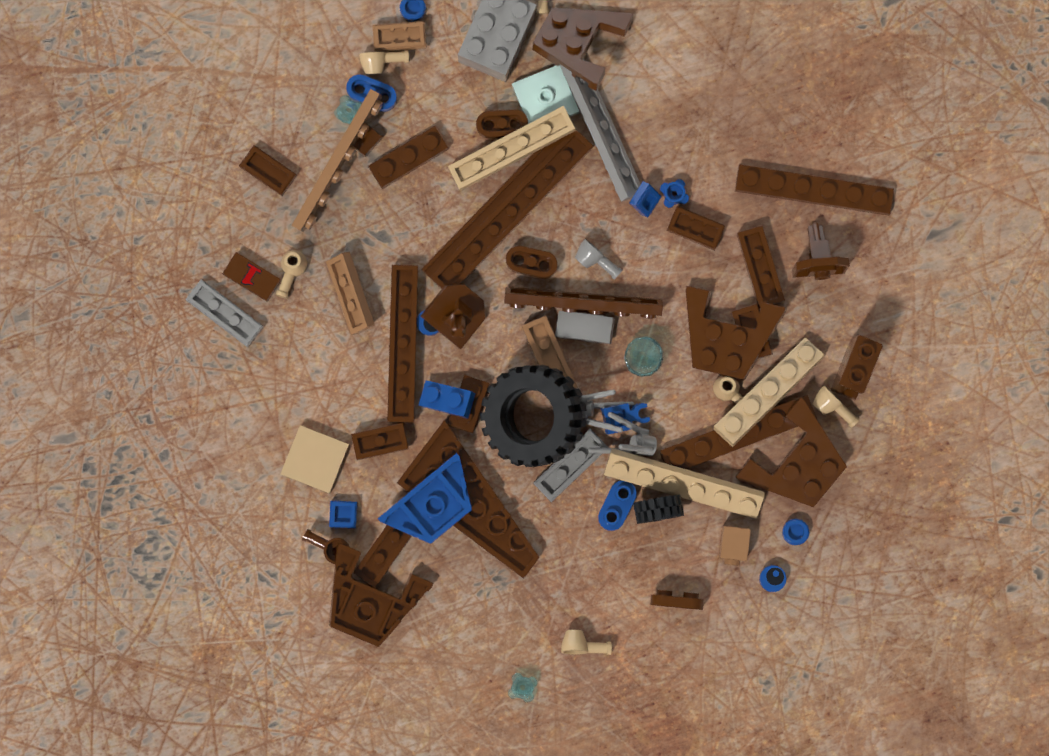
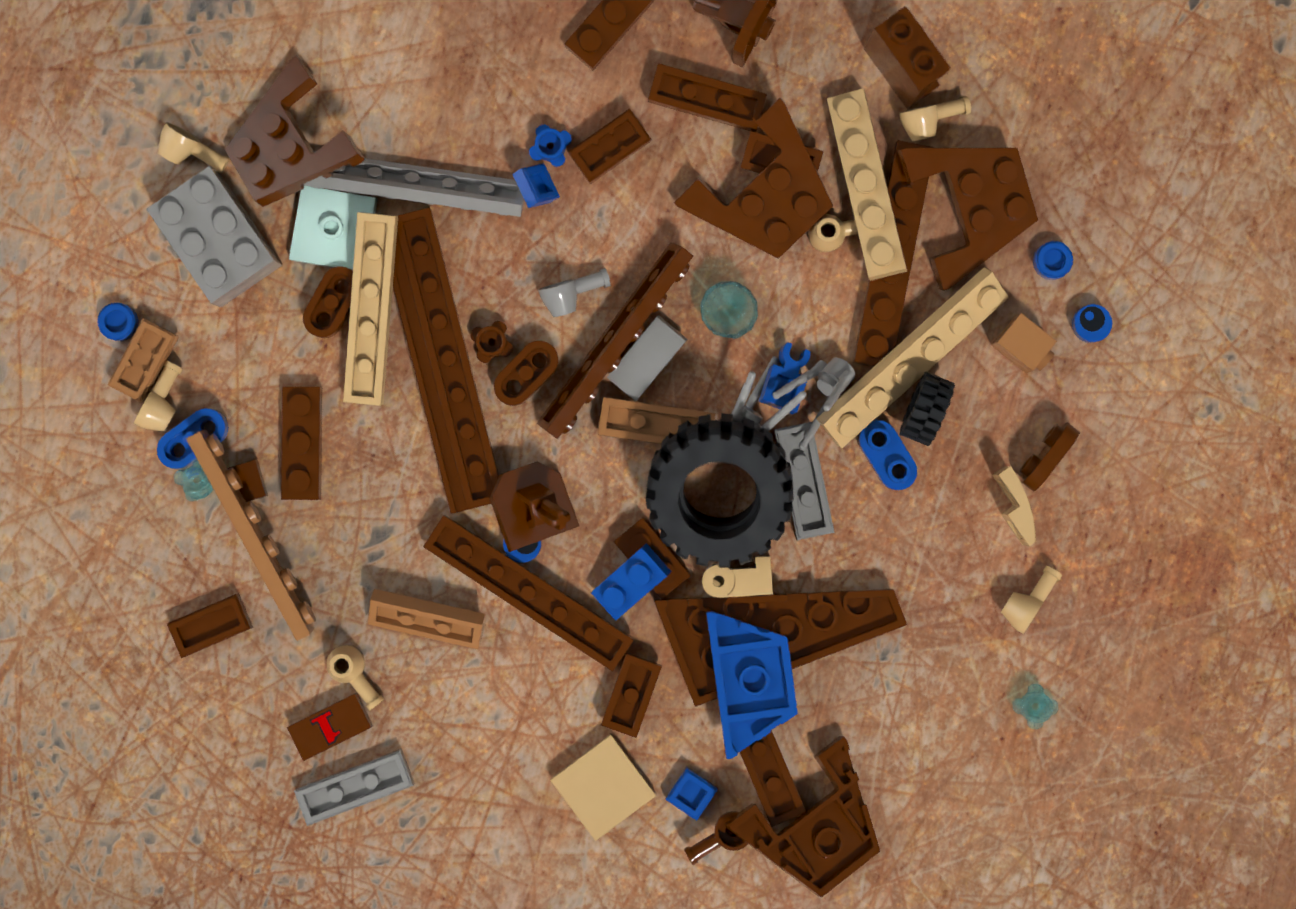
camera: 55 degrees left, 5 degrees up
none -> reddish brown plate [471,321,513,363]
none -> tan leg [702,555,773,598]
none -> tan slope [992,466,1036,546]

